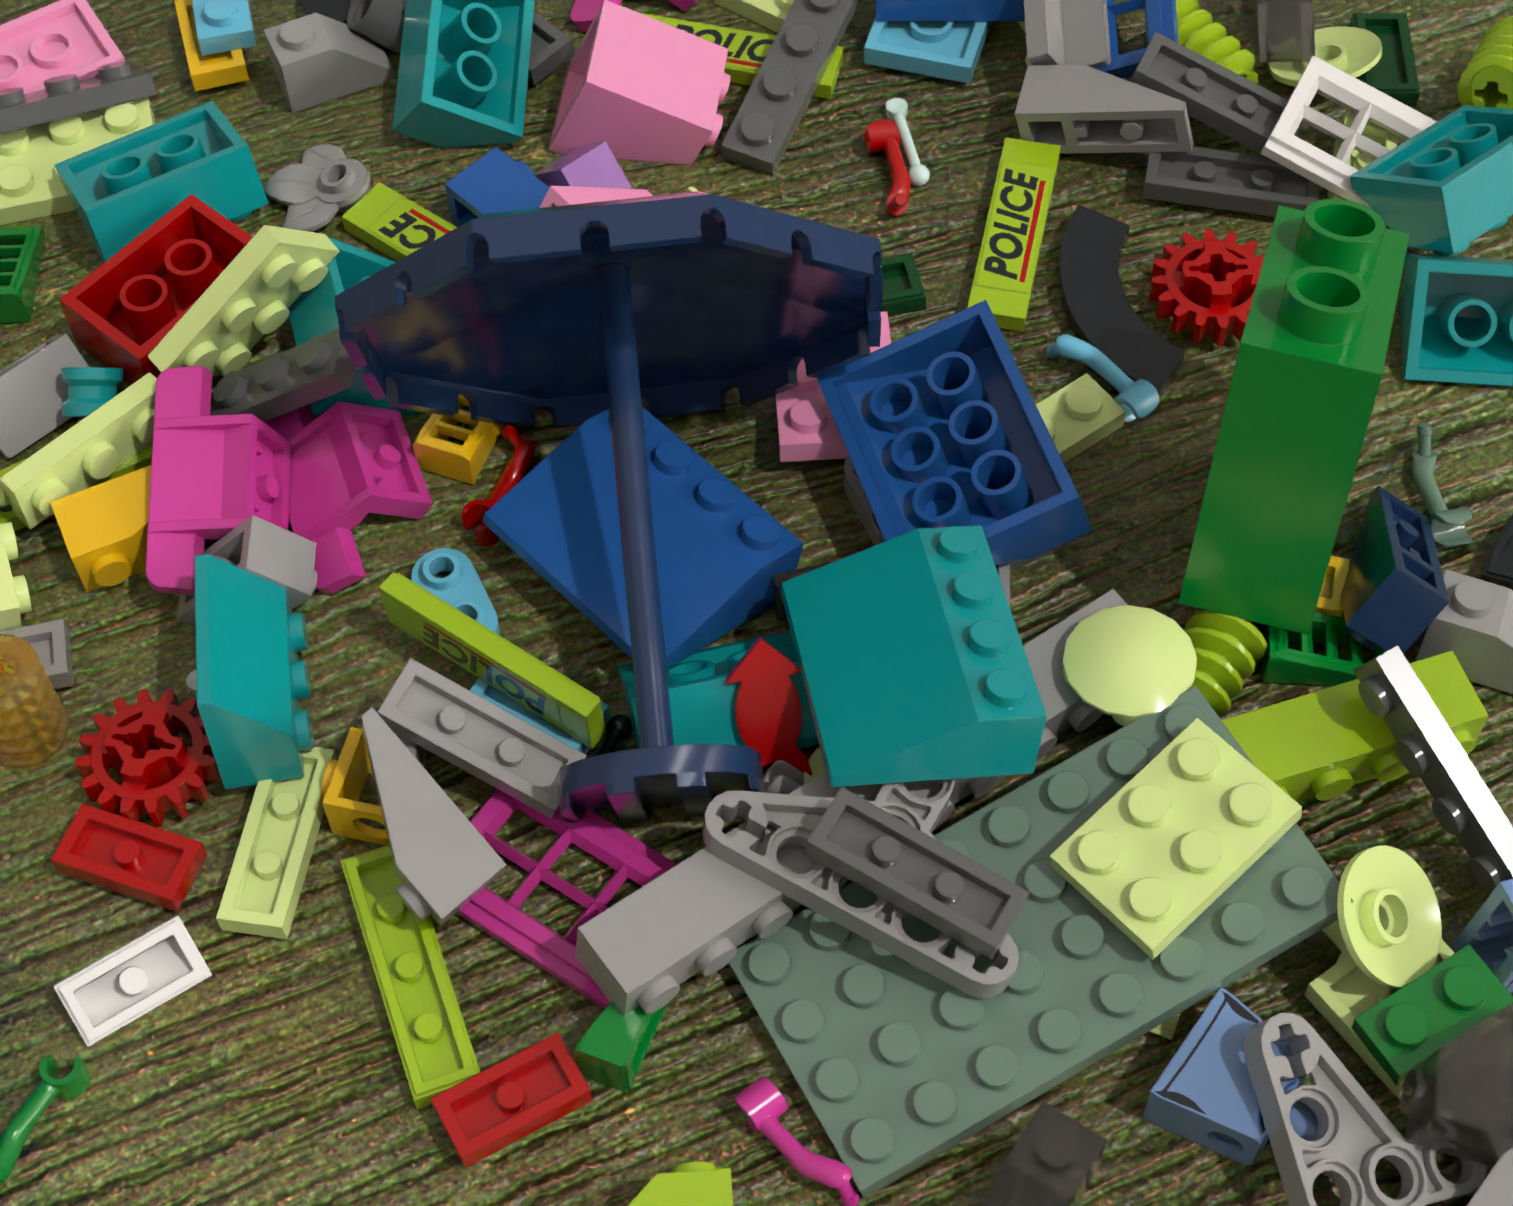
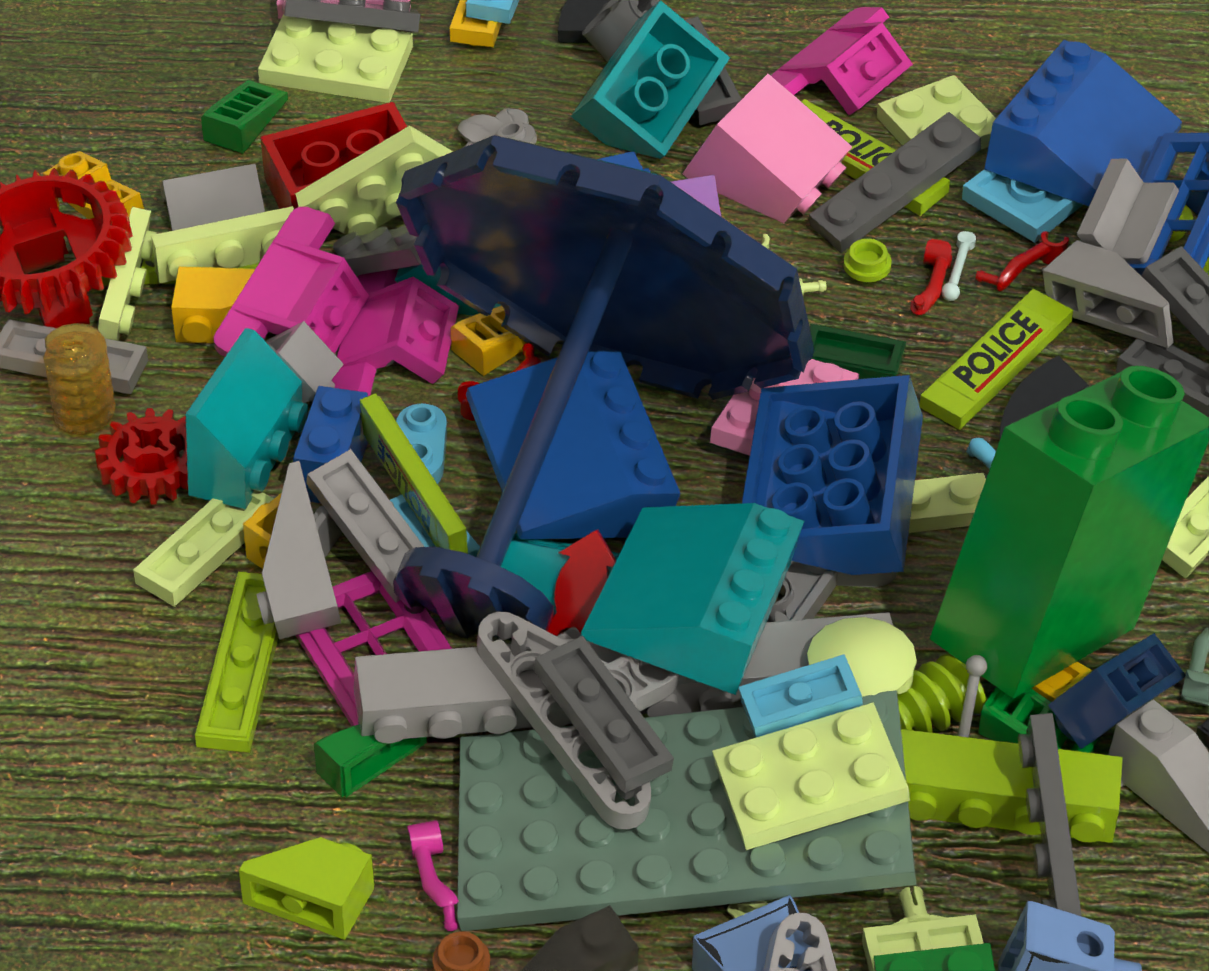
camera: 25 degrees right, 10 degrees down
red plate [51,803,208,912] -> none
white slope [53,915,212,1047] -> none
teal slope [54,101,269,263] -> none
teal wheel [61,367,123,417] -> none
light grey slope [263,13,396,113] -> none
red plate [431,1032,593,1168] -> none
yellowish green dish [1337,846,1442,988] -> none
none -> blue brick [293,386,368,503]
none -> medium azure plate [738,654,863,738]
none -> lime plate [843,239,892,282]
none -> light grey hinge [958,655,987,737]
none -> red piece [975,231,1069,291]

